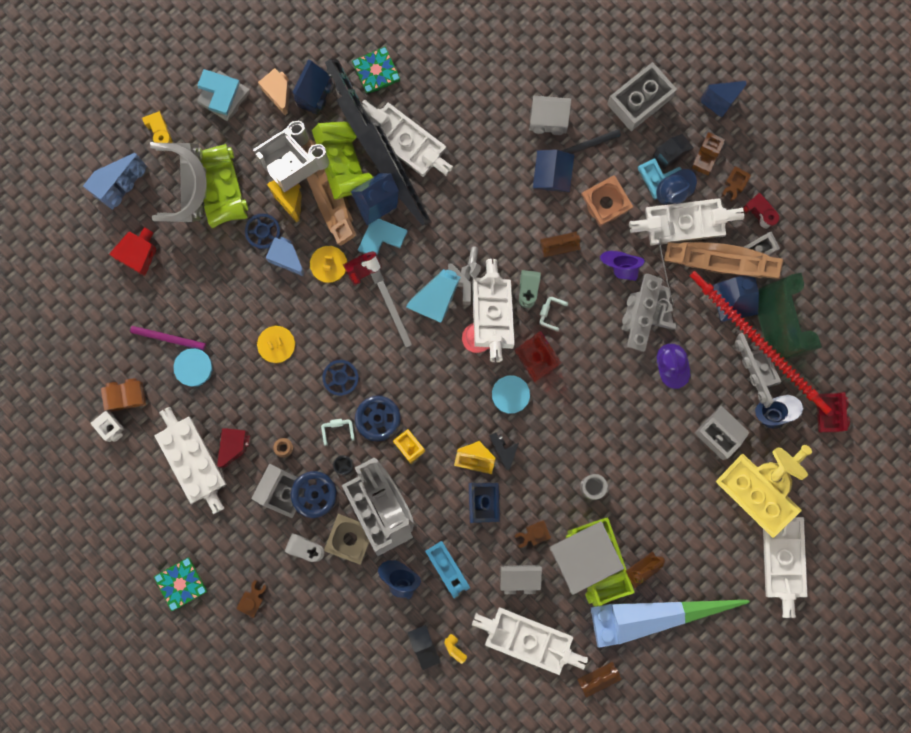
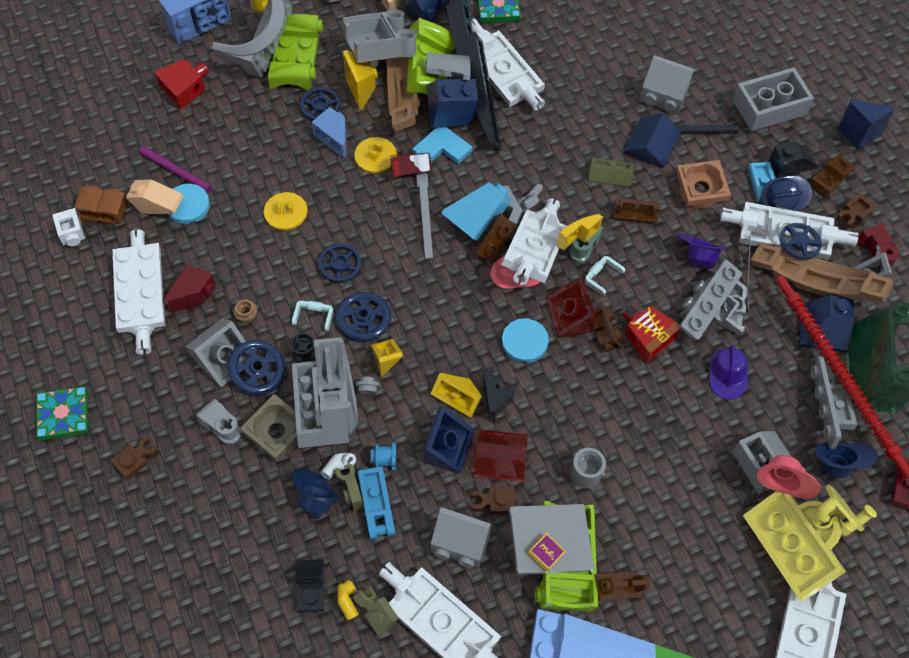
camera: 20 degrees right, 20 degrees down
none -> light nougat slope [126,180,183,214]
none -> white arm [320,453,356,480]
none -> olive plate [336,464,364,511]
none -> olive plate [354,587,399,637]
none -> light grey plate [355,377,380,394]
none -> dark azure brick [371,442,396,470]
none -> light grey slope [426,52,470,80]
none -> clear red slope [474,429,528,482]
none -> reddish brown hinge [476,213,517,262]
none -> magenta tile [527,533,566,572]
none -> yellow slope [557,214,603,251]
none -> olive slope [588,157,634,187]
none -> reddish brown hinge [589,301,623,352]
none -> red torso [622,306,681,363]
none -> coral piece [757,455,821,499]
none -> dark blue wheel [779,223,822,260]

